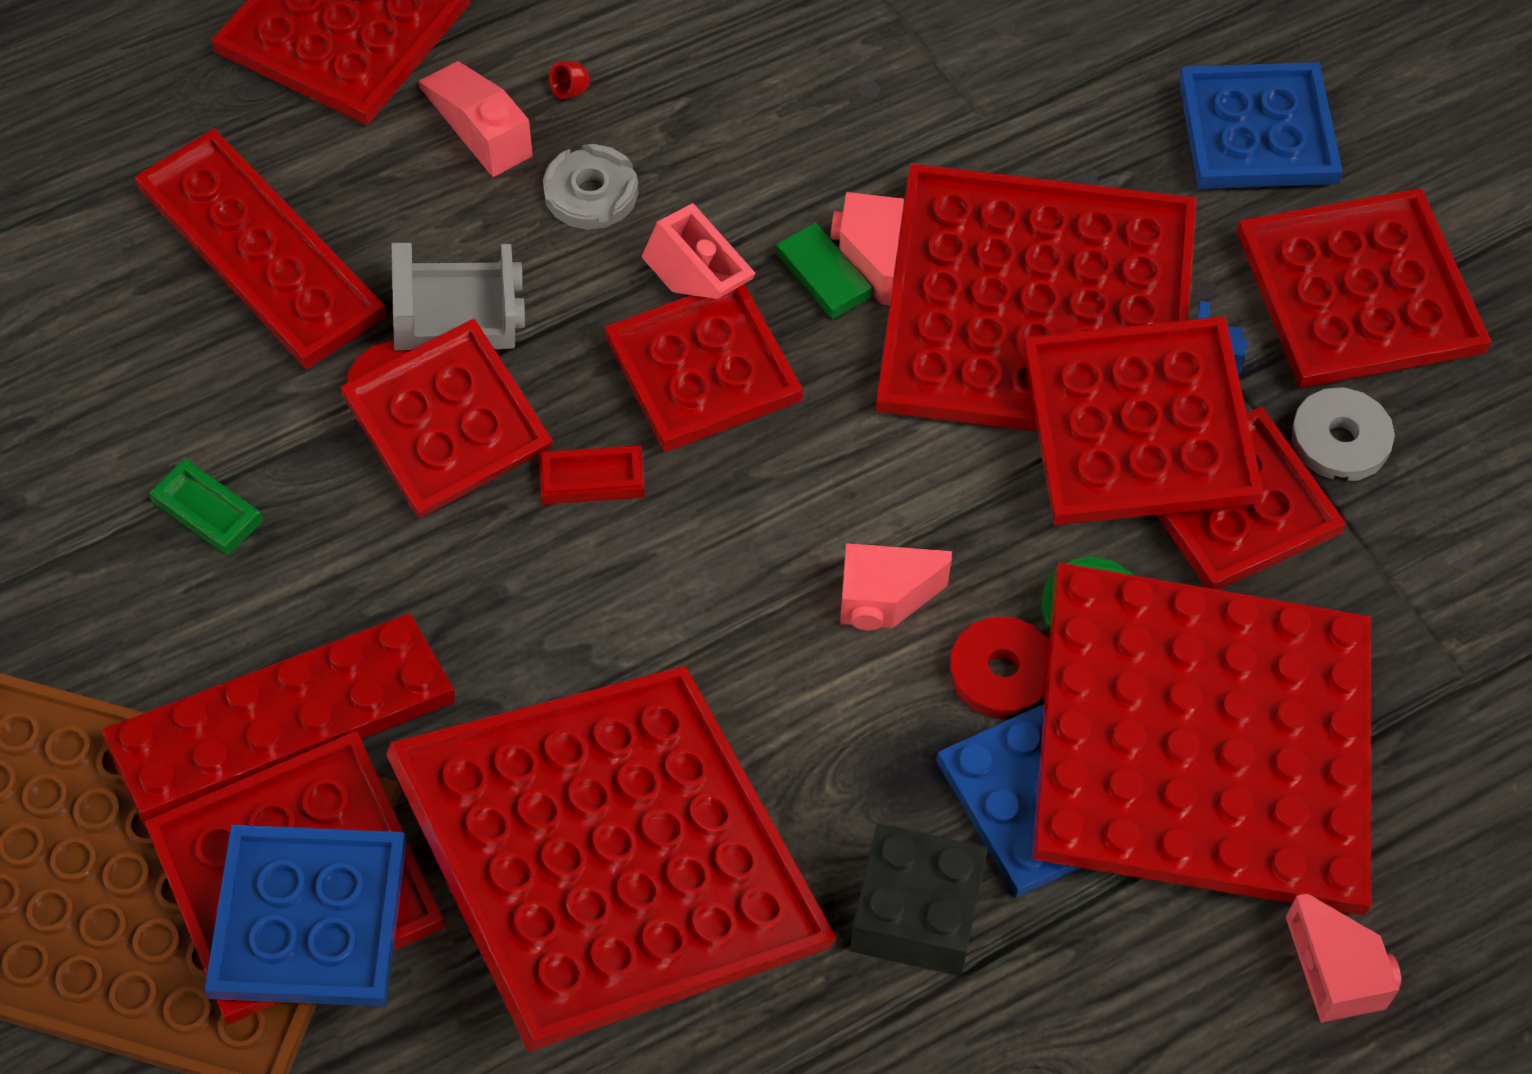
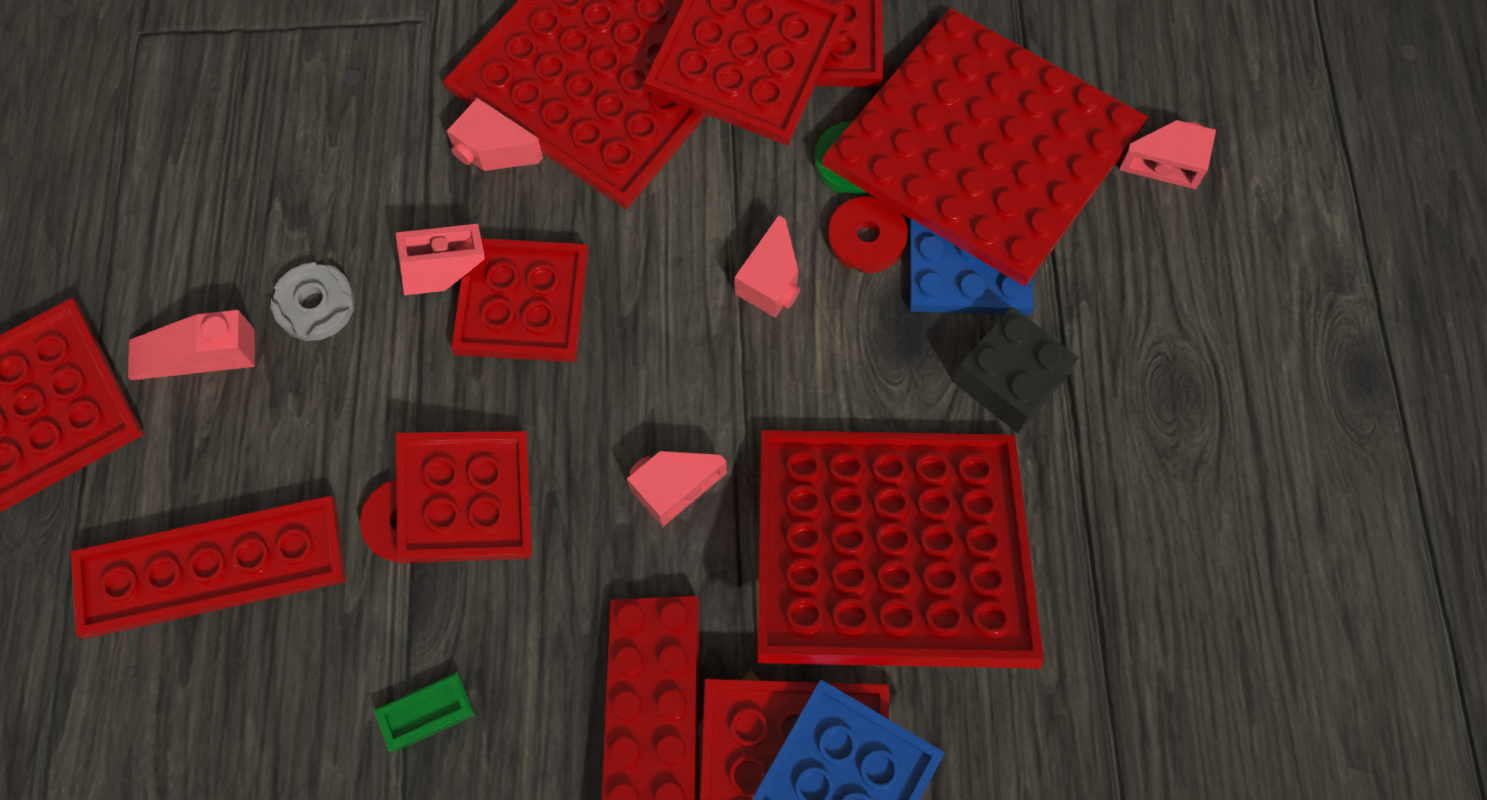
camera: 60 degrees left, 10 degrees up
light grey panel [392,243,525,350] -> none
red tile [539,445,645,505] -> none
red hinge [549,60,590,99] -> none
green tile [776,222,872,320] -> none
none -> coral slope [627,451,727,527]

